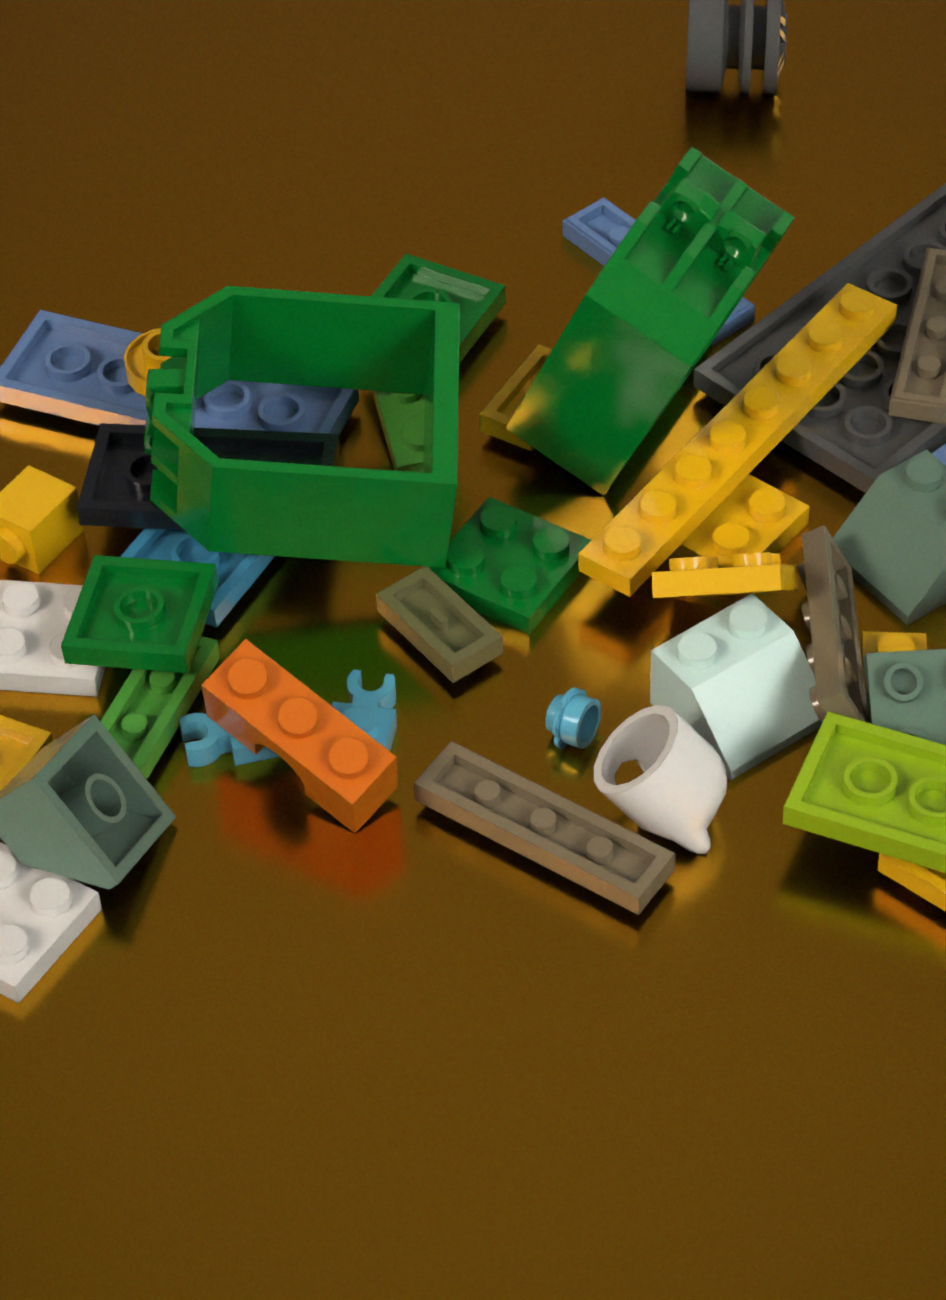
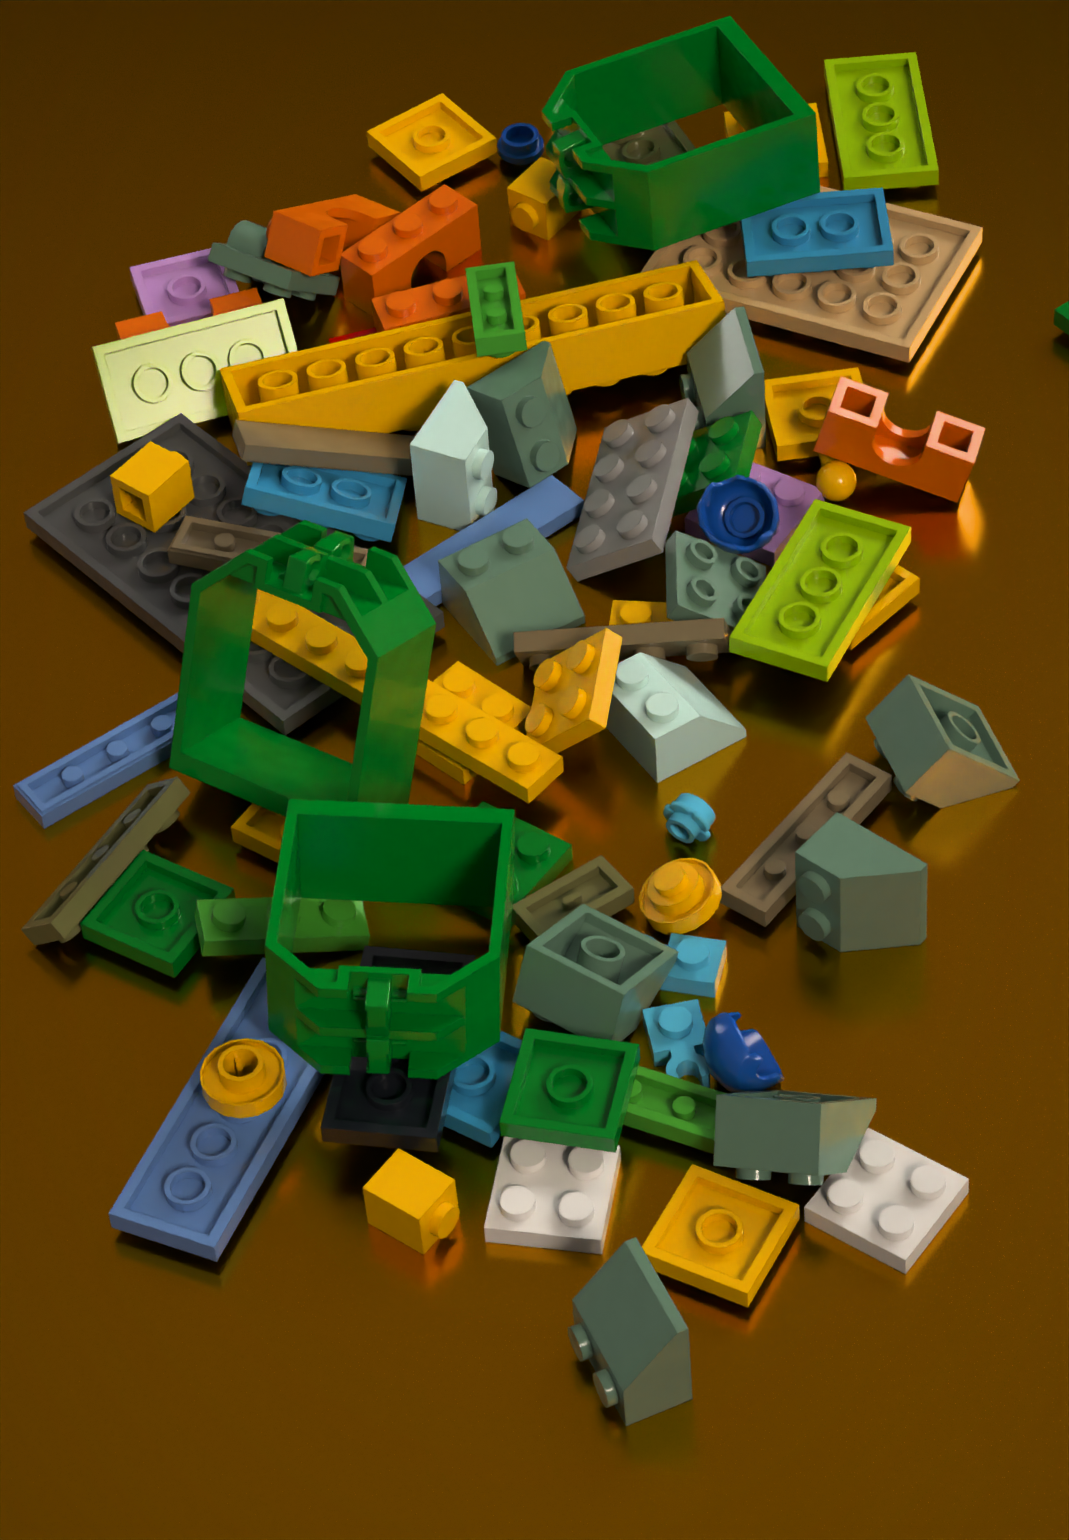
camera: 85 degrees left, 0 degrees up
orange arch [201,639,398,834] -> none
white piece [594,705,727,854] -> none
none -> olive plate [21,777,191,946]
none -> sand green slope [512,904,679,1041]
none -> yellow plate [639,858,722,935]
none -> blue hair [703,1012,784,1093]
none -> sand green slope [795,812,928,952]
none -> sand green slope [865,674,1020,808]

